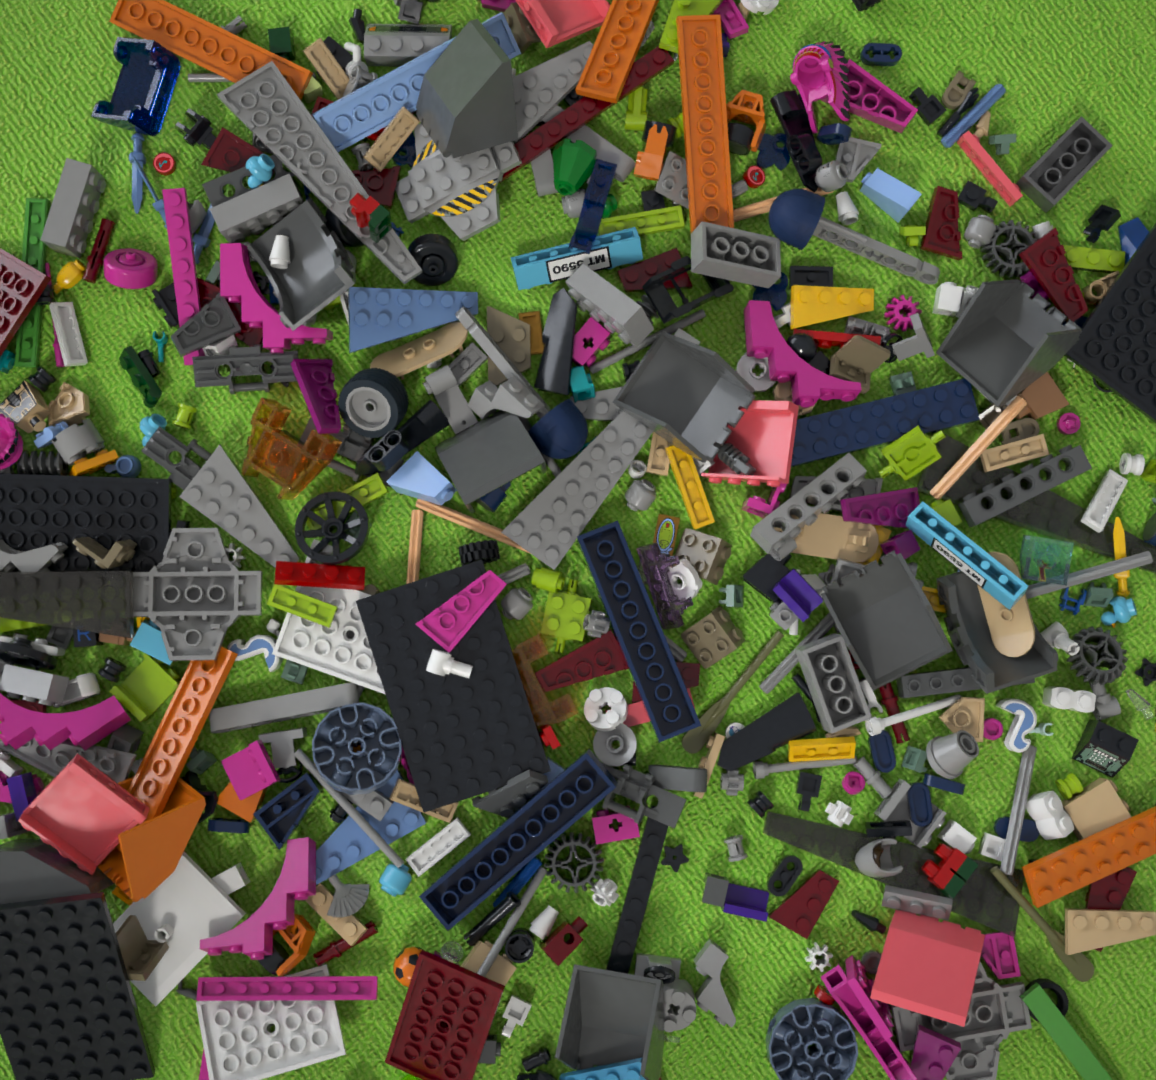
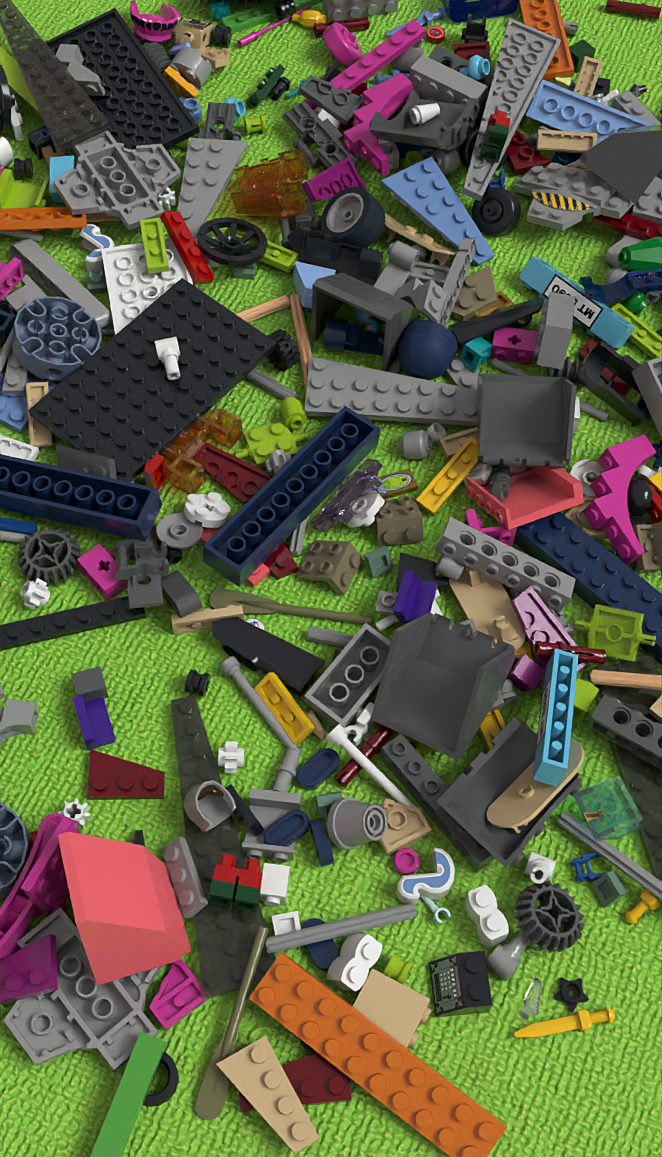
camera: 60 degrees right, 25 degrees down
dark grey plate [46,622,73,650] -> none
white plate [49,302,88,367] -> none
dark tan bracket [72,537,137,569] -> none
dark pink wing [415,570,507,653] -> none
light grey head [501,587,533,620] -> none
black plate [661,844,689,872] -> none
light grey gear [720,769,744,796] -> none
light grey bush [723,835,748,862] -> none
black plate [767,855,803,896] -> none
black plate [795,771,822,812] -> none
dark pink tile [842,771,865,795] -> none
medium azure animal [1101,596,1137,628] -> none
none -> dark red pin [533,641,606,665]

